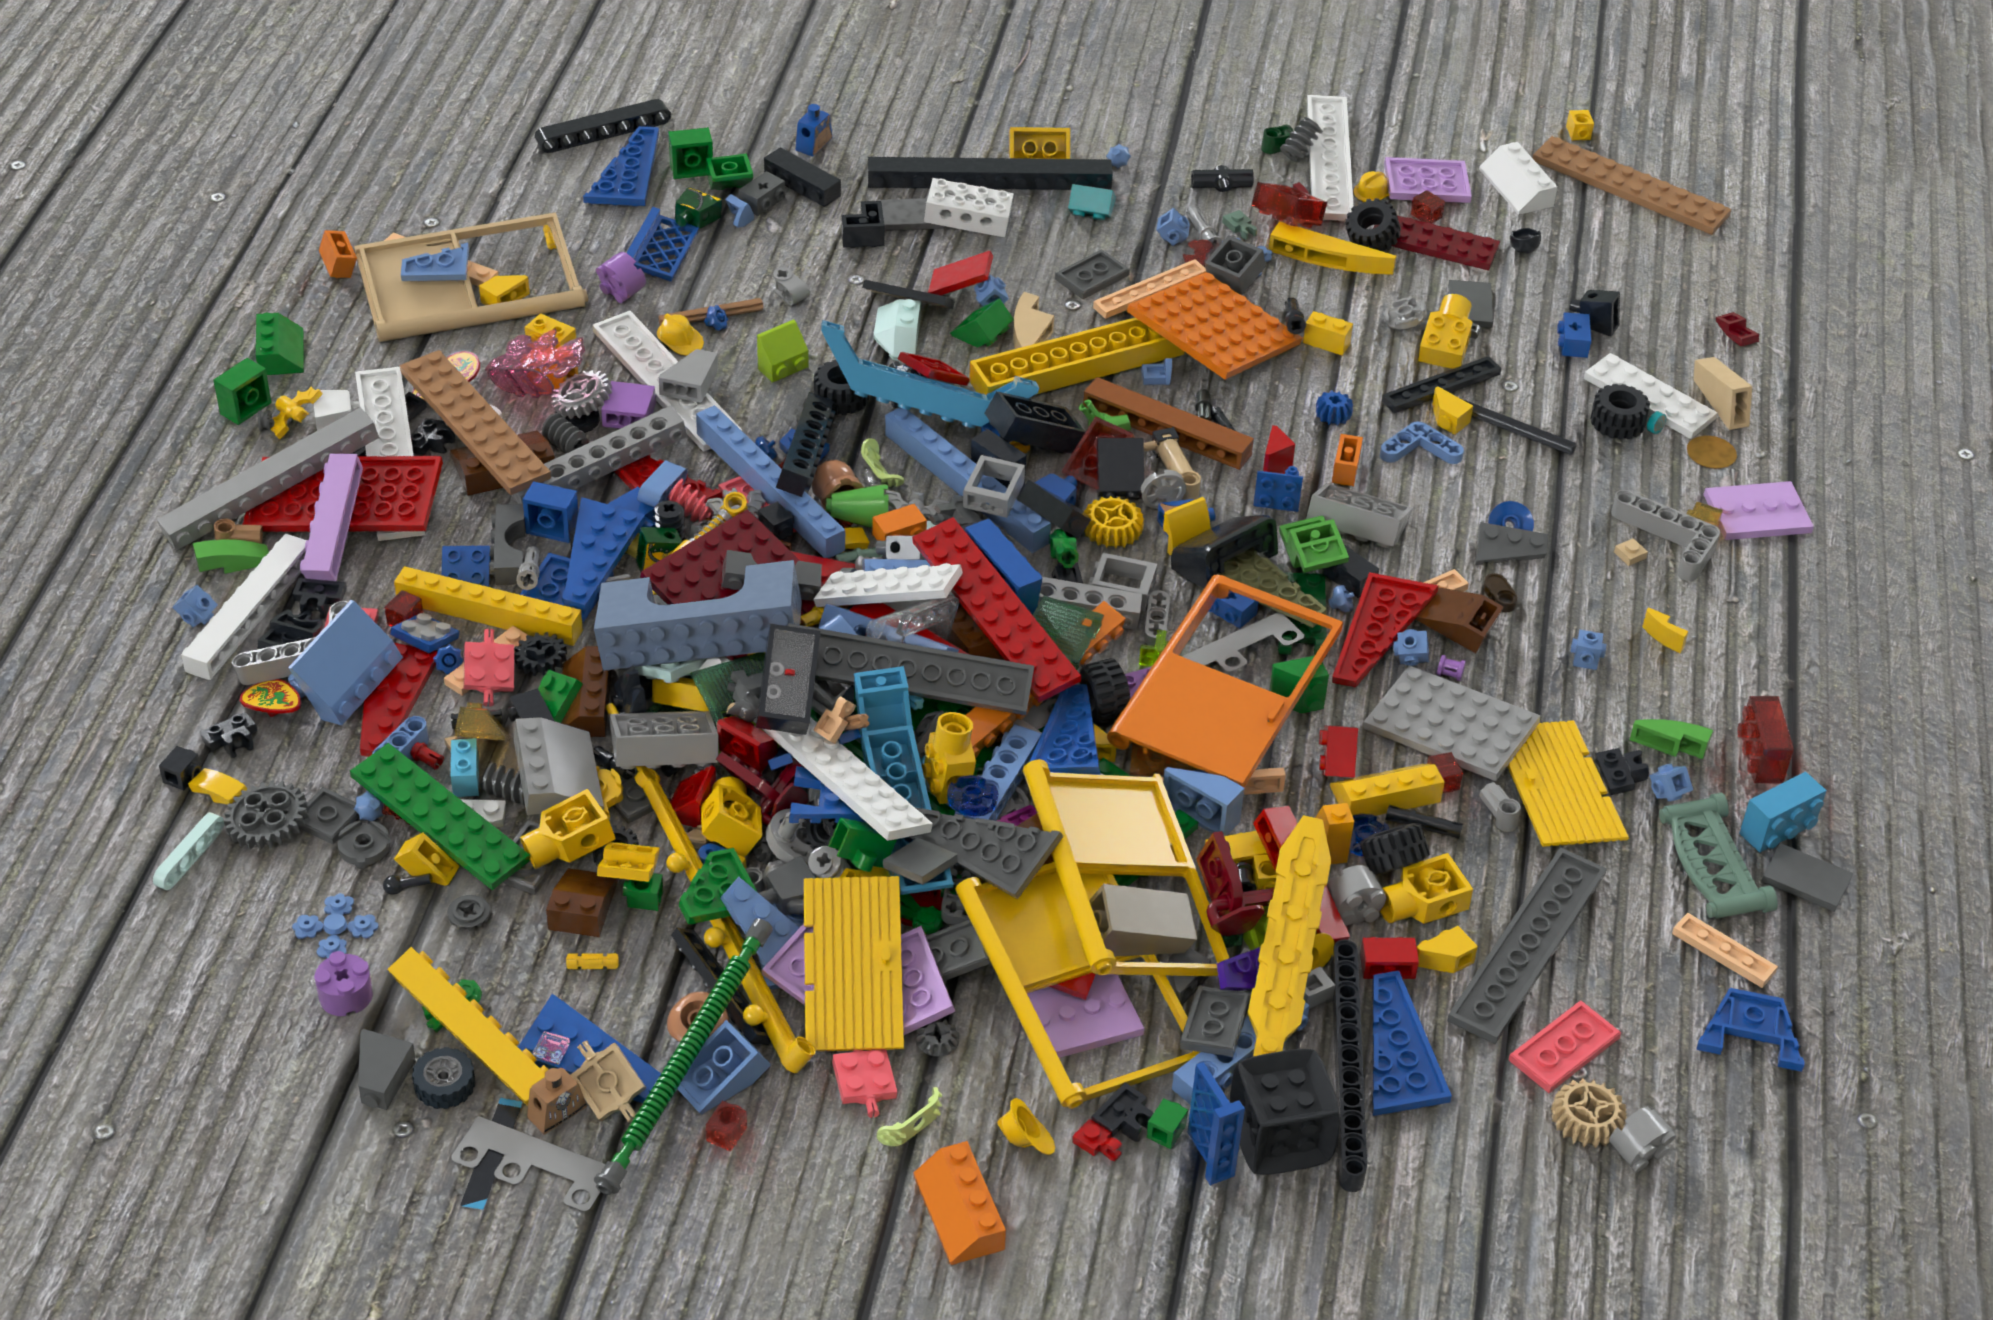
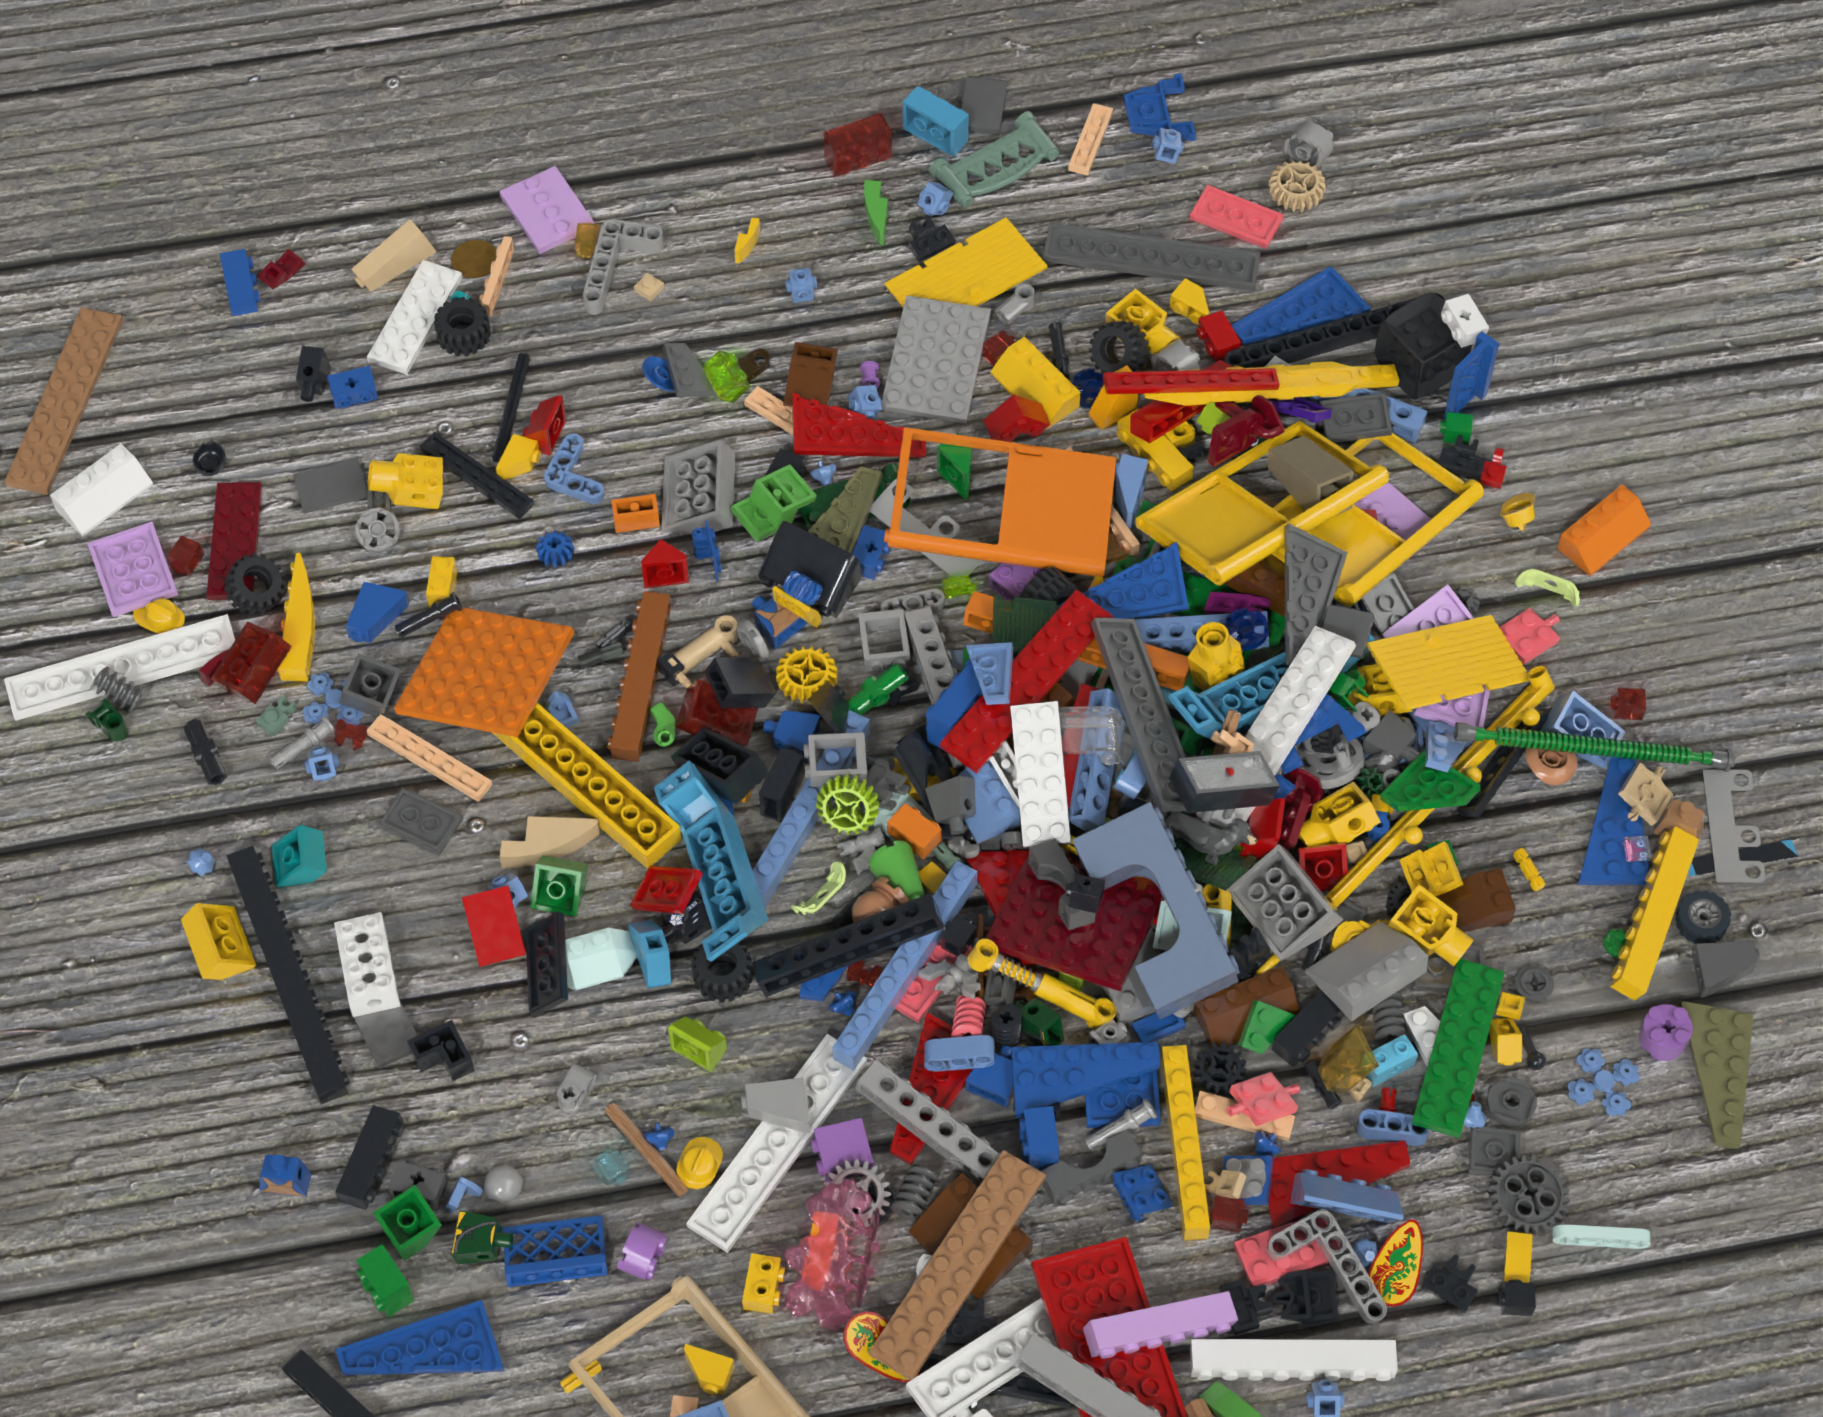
camera: 110 degrees left, 15 degrees up
none -> blue brick [220,249,261,316]
none -> blue slope [346,582,409,643]
none -> light nougat plate [479,236,514,318]
none -> light grey hair [483,1165,523,1203]
none -> red slope [522,395,566,456]
none -> clear light blue head [593,1149,630,1187]
none -> dark azure slope [628,920,671,989]
none -> clear neon green brick [702,350,751,404]
none -> blue gear [782,571,823,605]
none -> lime gear [816,773,880,836]
none -> medium blue wing [966,642,1013,705]
none -> black brick [1066,874,1105,914]
none -> red tile [1103,368,1280,394]
none -> medium blue brick [1152,128,1184,164]
none -> tan plate [1205,1170,1246,1199]
none -> dark green gear [1355,767,1385,796]
none -> white brick [1441,294,1489,348]
none -> yellow tile [1496,992,1525,1020]
none -> olive wing [1679,1001,1753,1149]

